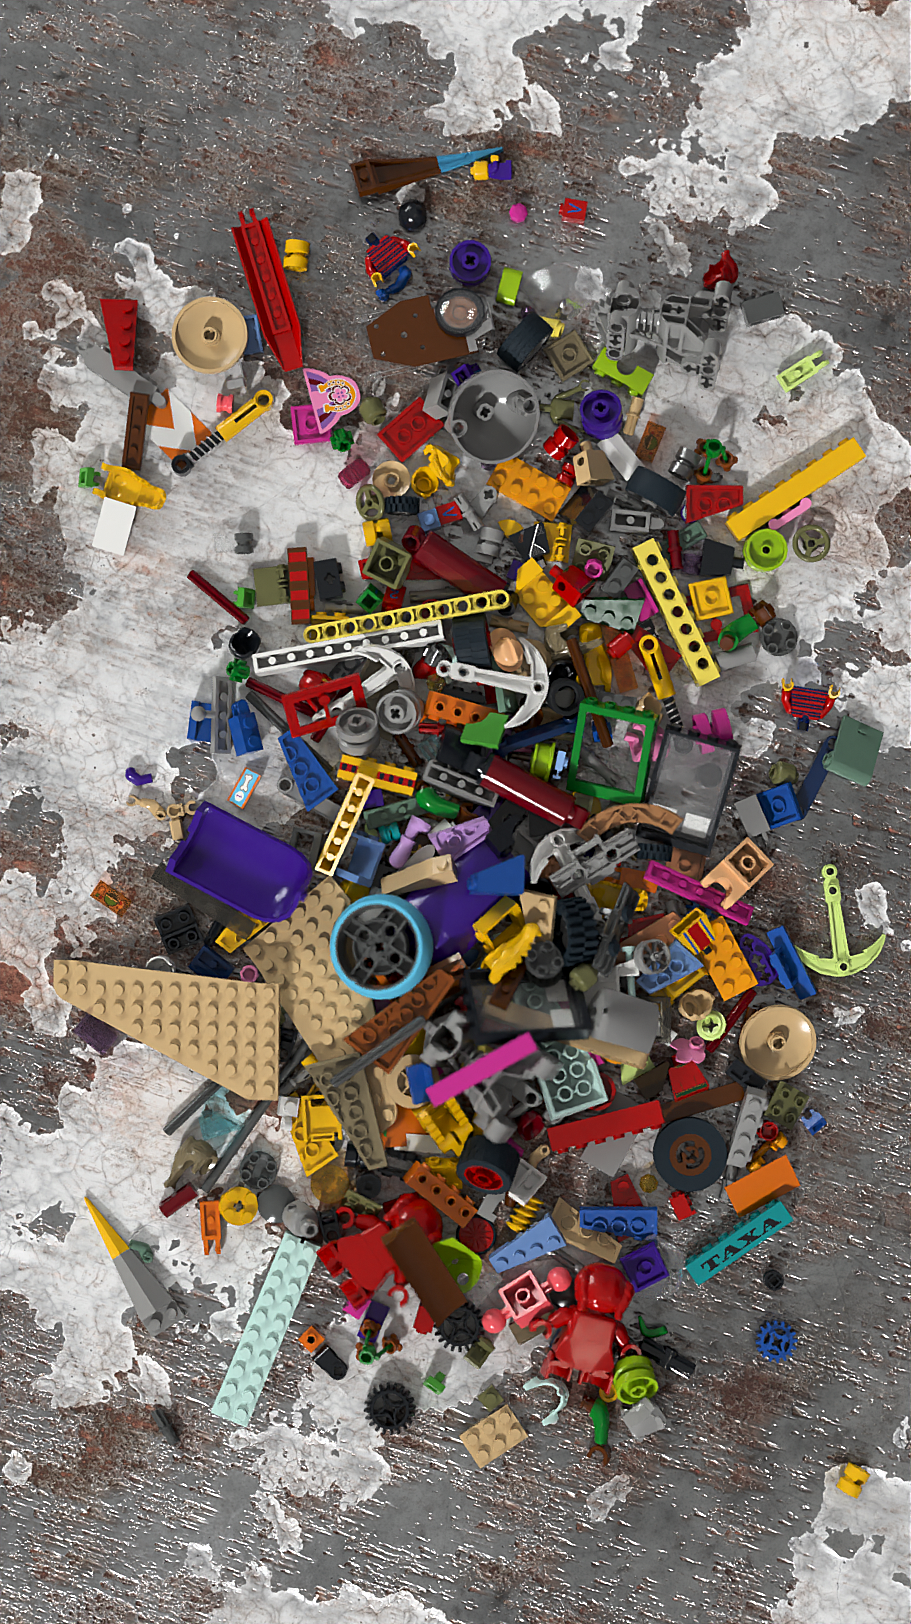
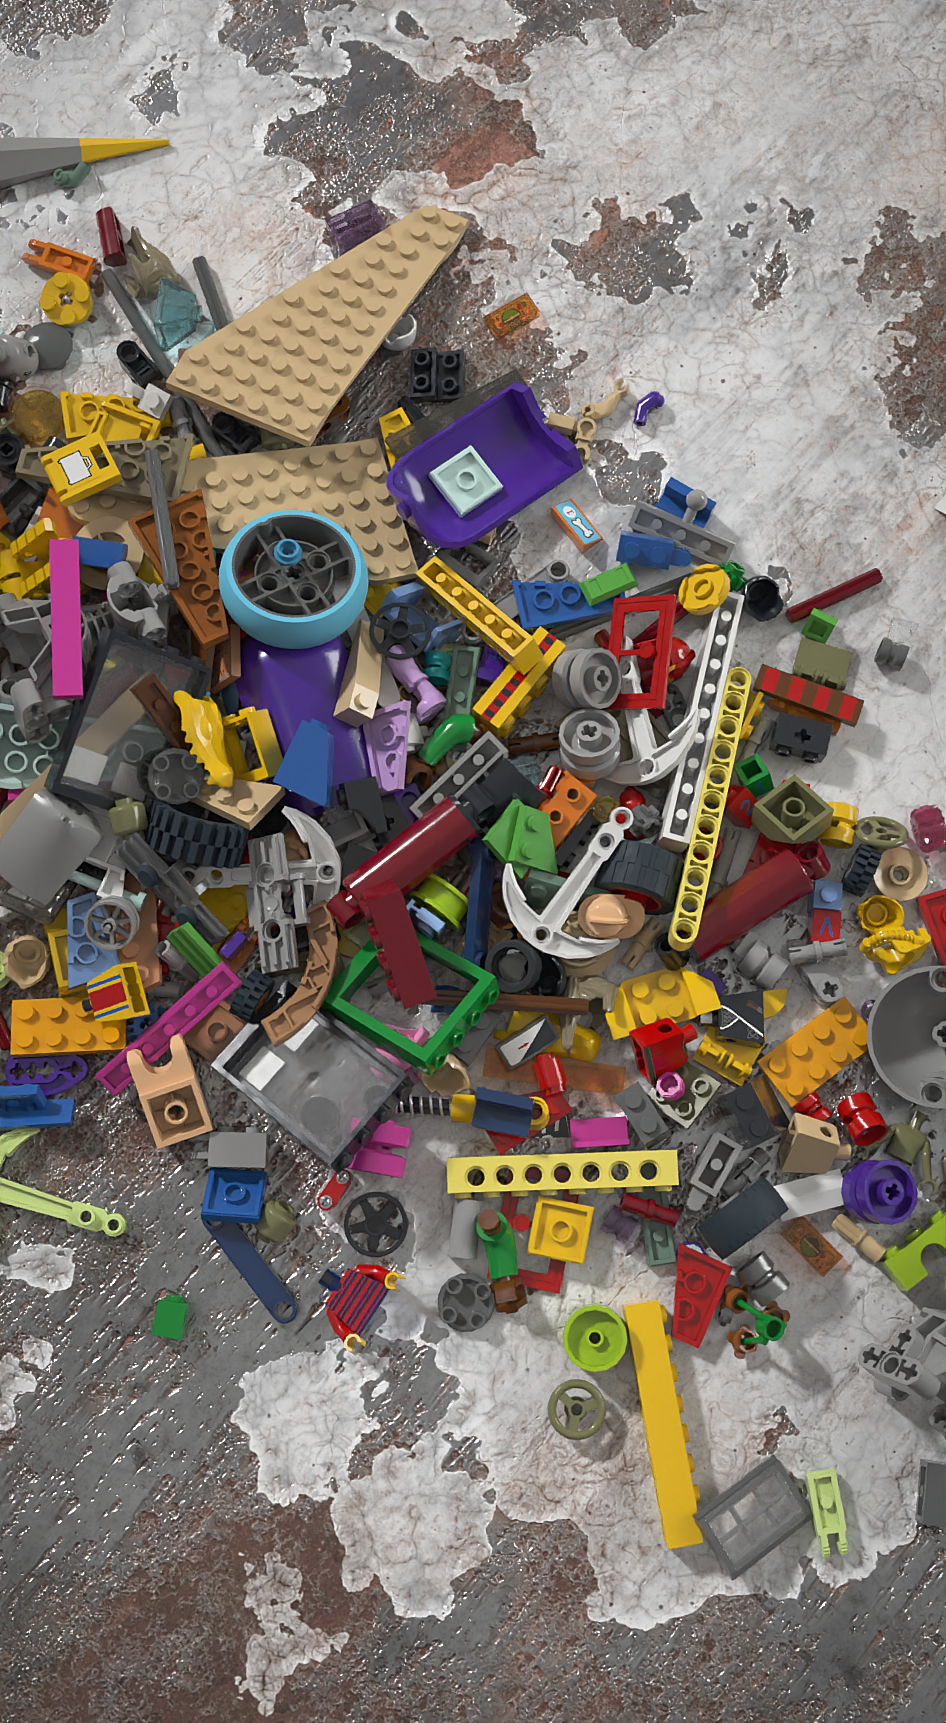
camera: 115 degrees right, 10 degrees down
dark blue plate [188,944,236,979] -> none
dark grey dish [239,1151,278,1189] -> none
bright pink tile [240,965,259,982] -> none
wing [580,597,645,634] -> none
black torso [698,538,745,577] -> none
bright pink plate [766,498,812,531] -> none
sand green door [822,715,883,787] -> none
none -> yellow container [40,431,123,506]
none -> black piece [116,340,163,390]
none -> green brick [151,1294,191,1340]
none -> light grey axle [155,940,200,981]
none -> bright green tile [166,922,223,978]
none -> dark purple tile [220,931,250,962]
none -> dark azure plate [274,539,302,566]
none -> red piece [317,1169,353,1211]
none -> black wheel [344,1192,408,1257]
none -> dark red brick [358,880,437,1010]
none -> black wheel [369,602,431,660]
none -> light aqua tile [428,445,503,518]
none -> dark blue panel [472,1087,535,1138]
none -> slope [494,1014,560,1070]
none -> bright green wing [508,806,558,875]
none -> bright green tile [578,562,639,607]
none -> yellow tile [679,564,730,615]
none -> clear piece [692,1455,813,1580]

